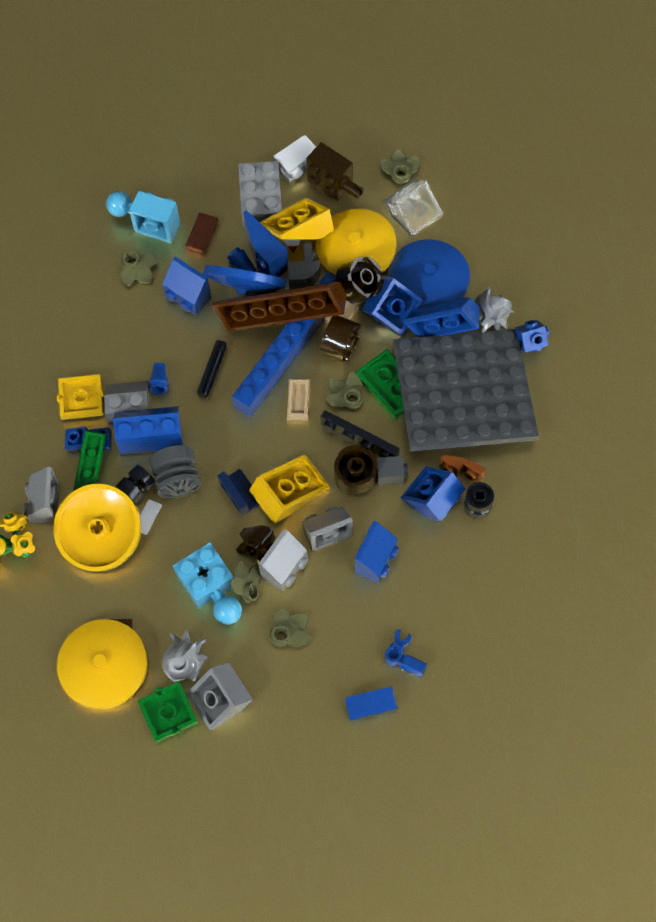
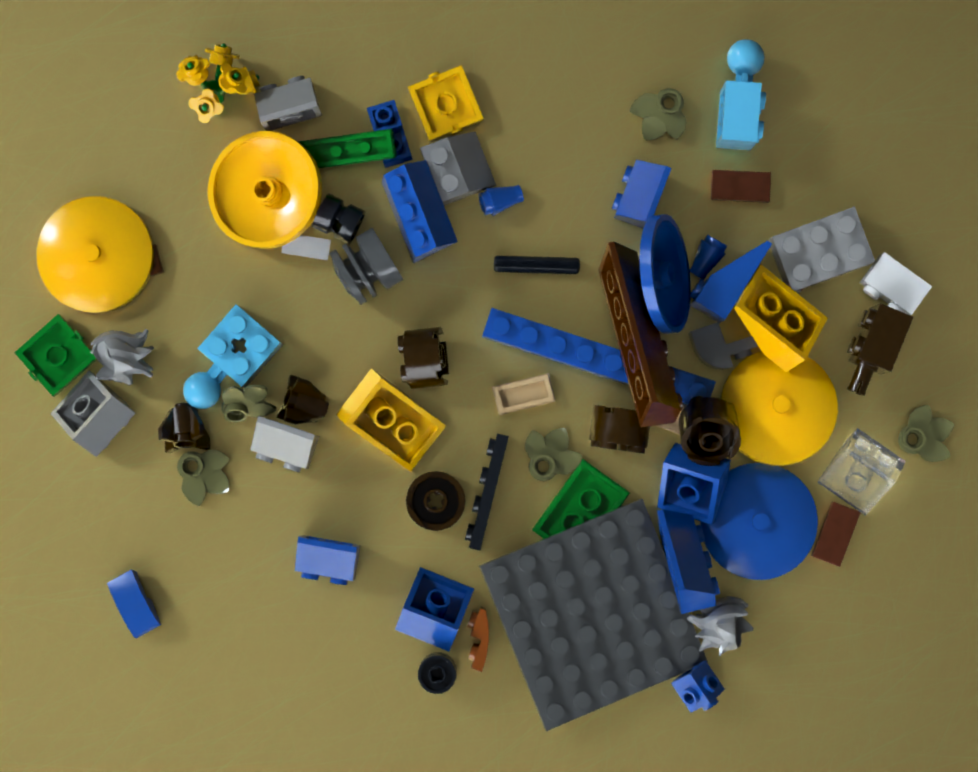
camera: 75 degrees right, 20 degrees up
dark blue panel [217,469,260,516] -> none
light grey slope [302,506,353,552] -> none
dark grey brick [377,456,408,486] -> none
blue bar [385,629,427,678] -> none
none -> dark brown brick [158,403,210,454]
none -> dark brown brick [398,327,449,389]
none -> copper tile [811,501,861,567]

